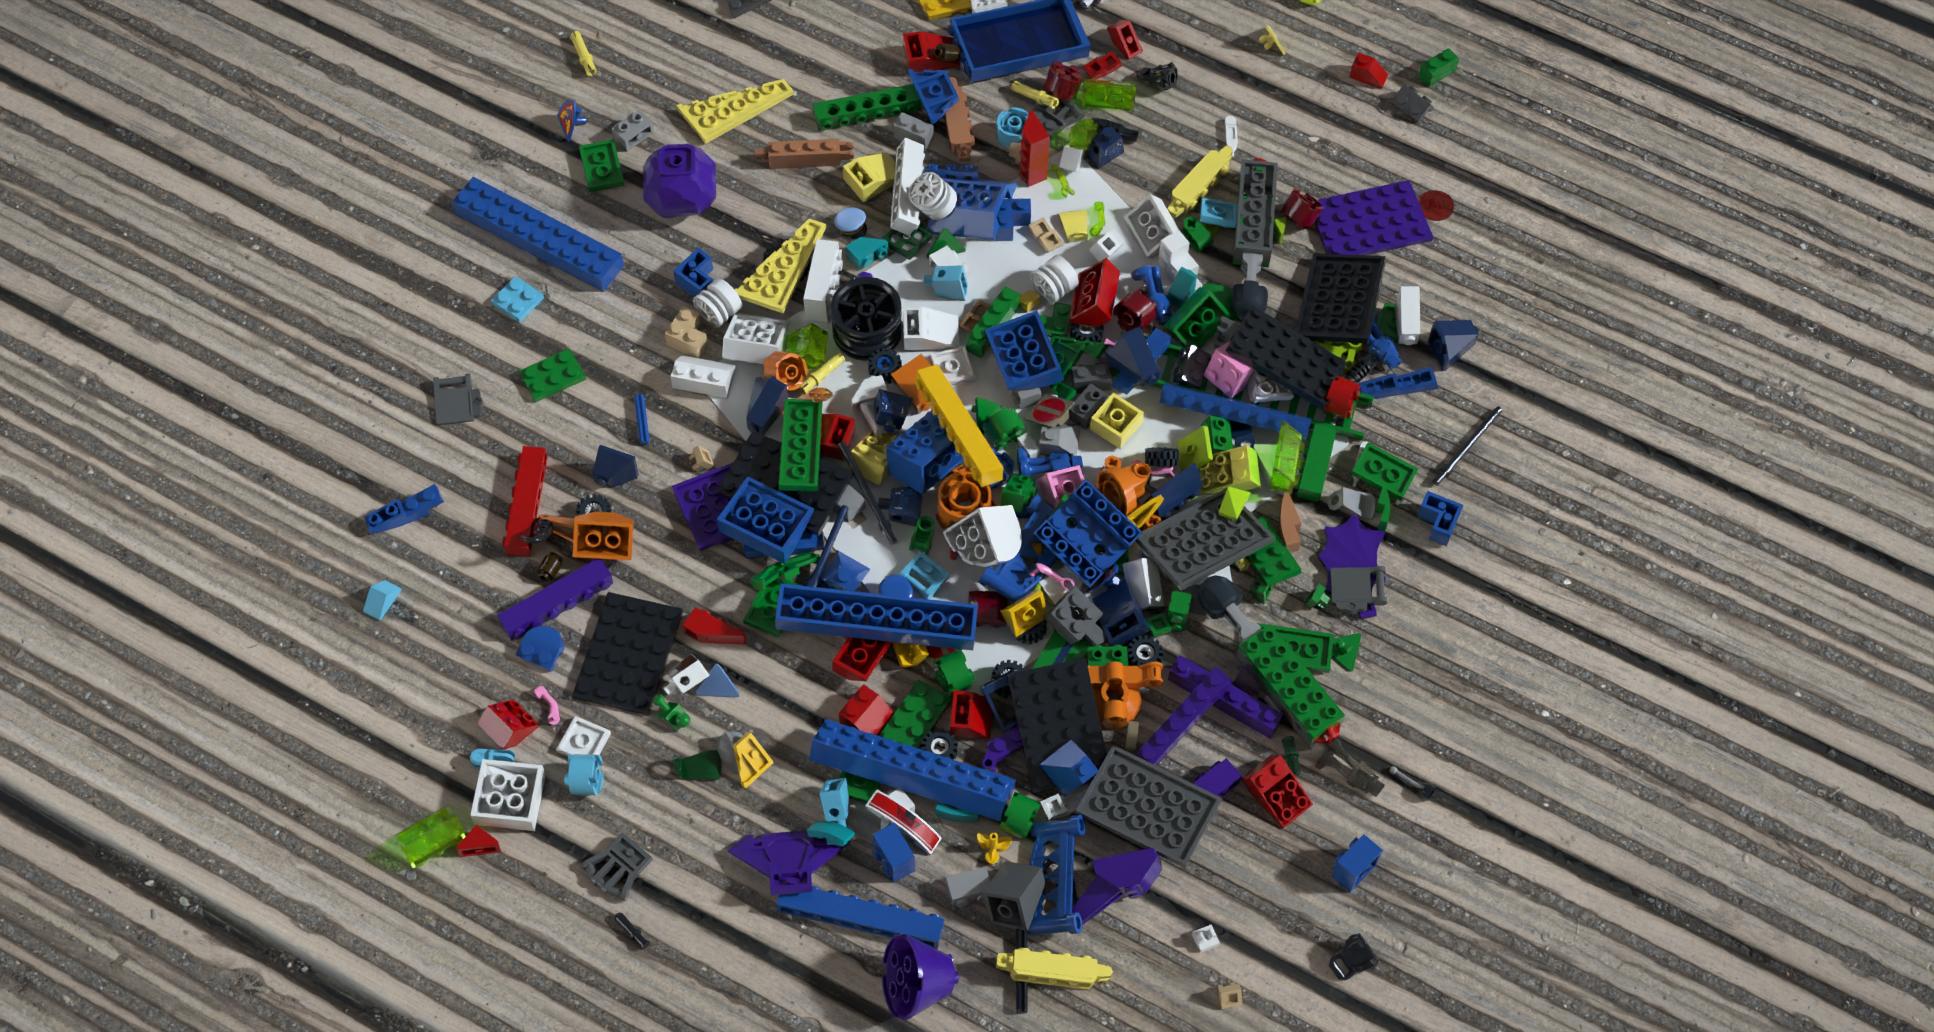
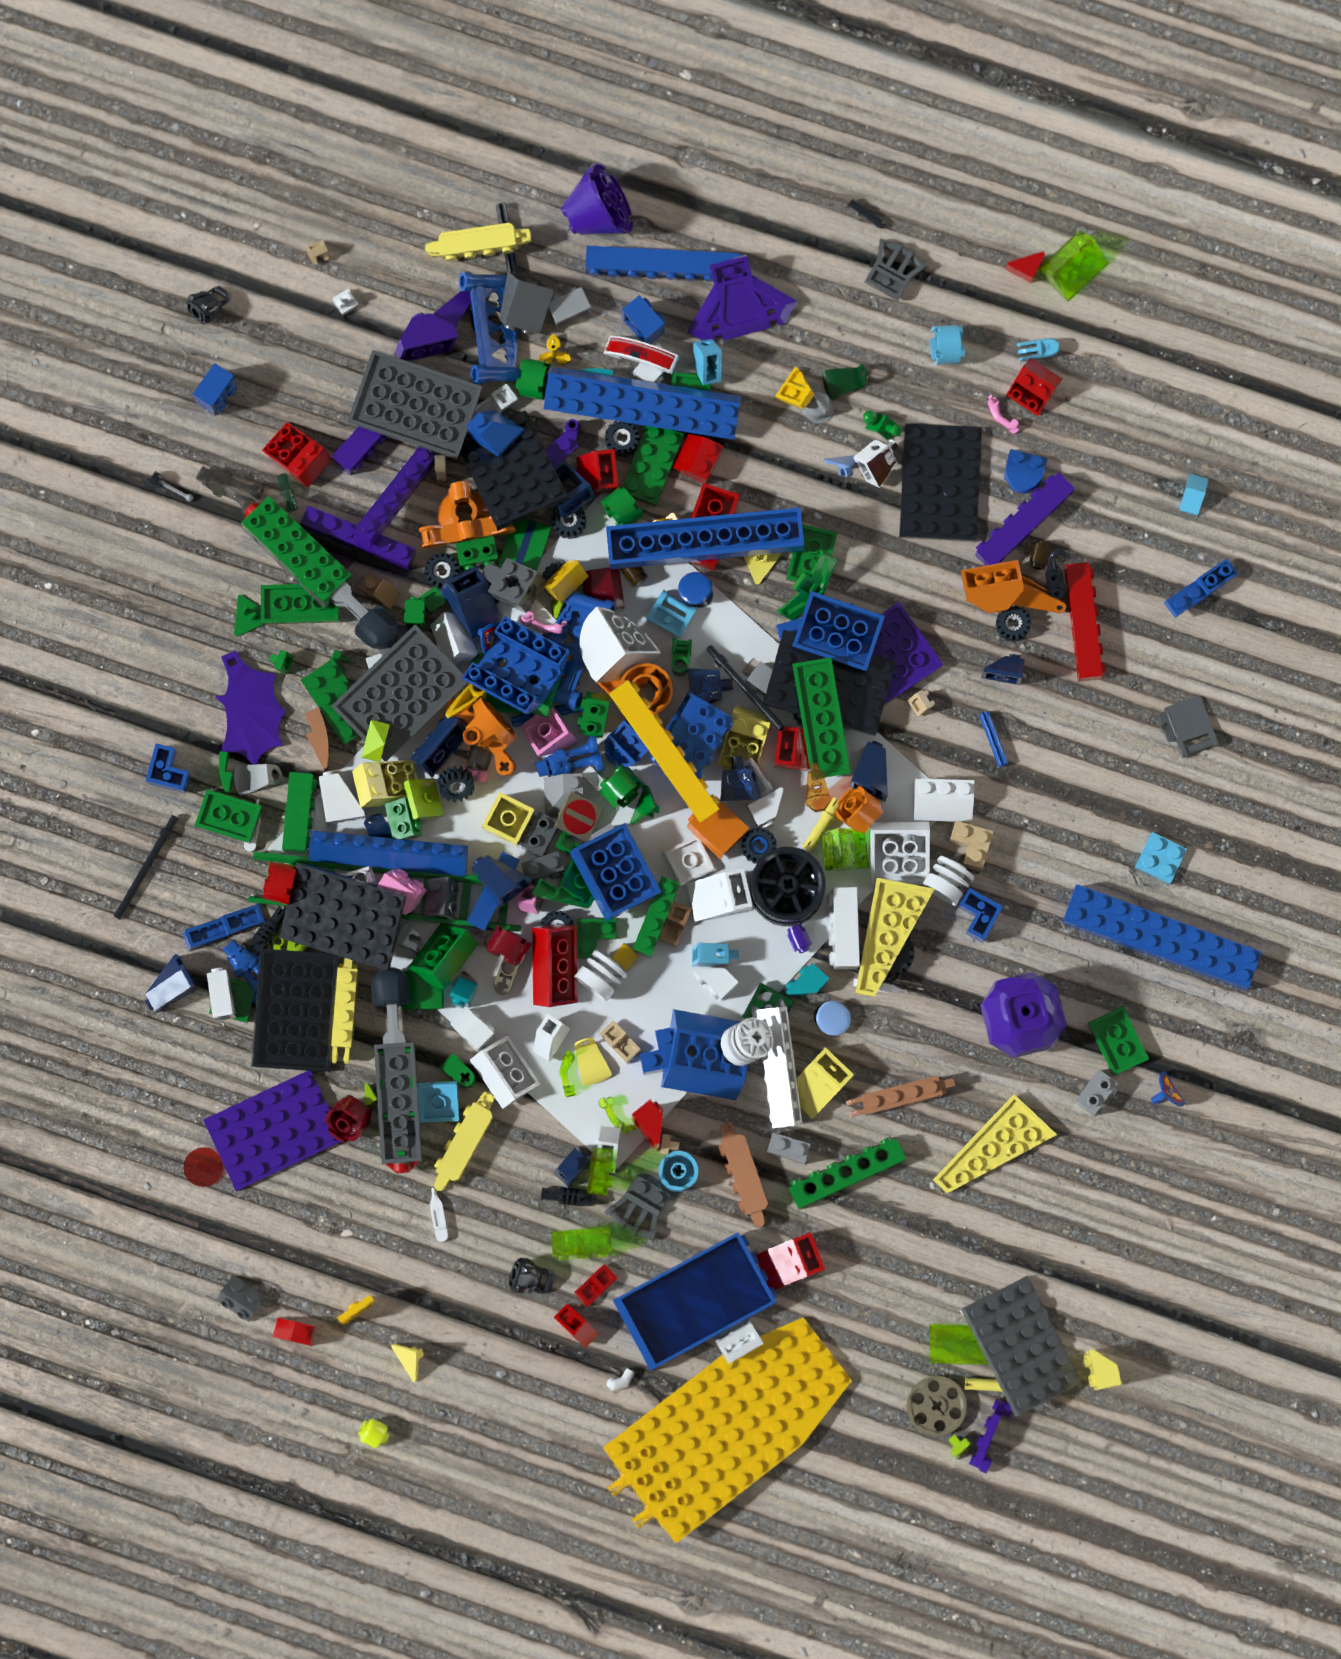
camera: 170 degrees right, 20 degrees up
white slope [470,759,546,831] -> none
green plate [519,348,586,403] -> none
white tile [556,716,611,757] -> none
light yellow pin [570,31,597,76] -> none
red slope [682,607,746,645] -> none
dark blue piece [804,505,849,588] -> none
teal slope [807,820,855,846] -> none
blue slope [819,550,870,591] -> none
blue wing [908,69,959,124] -> none
blue wing [925,164,978,180] -> none
green piece [926,228,966,259] -> none
dark brown brick [934,43,961,62] -> none
light yellow pin [1011,81,1059,109] -> none
dark red brick [1043,61,1083,100] -> none
blue piece [1131,265,1172,326] -> none
clear neon green slope [1269,421,1305,493] -> none
dark grey piece [1331,566,1387,614] -> none
green brick [1418,48,1459,87] -> none
none -> light yellow hinge [331,958,359,1064]
none -> yellow plate [337,1295,376,1325]
none -> medium nougat slope [358,571,401,609]

